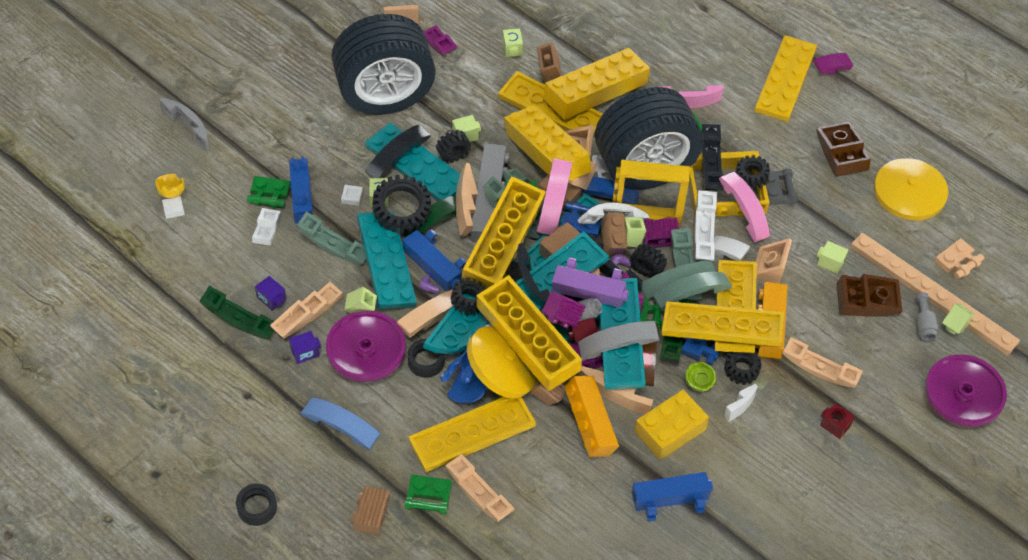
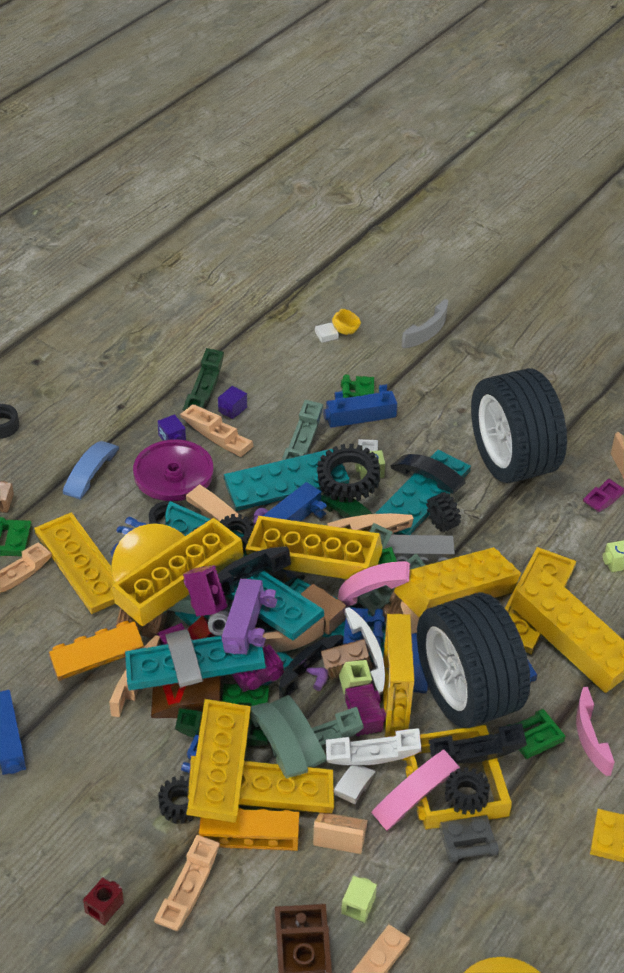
camera: 85 degrees right, 10 degrees down
white slope [252,208,281,246] -> none
yellowish green brick [344,287,377,314] -> none
yellowish green brick [452,115,481,142] -> none
medium nougat brick [537,42,562,83] -> none
black tyre [630,243,667,278] -> none
yellow brick [634,389,709,461] -> none
lime hair [685,362,716,392] -> none
white slope [724,384,758,422] -> none
reddish brown slope [816,121,871,177] -> none

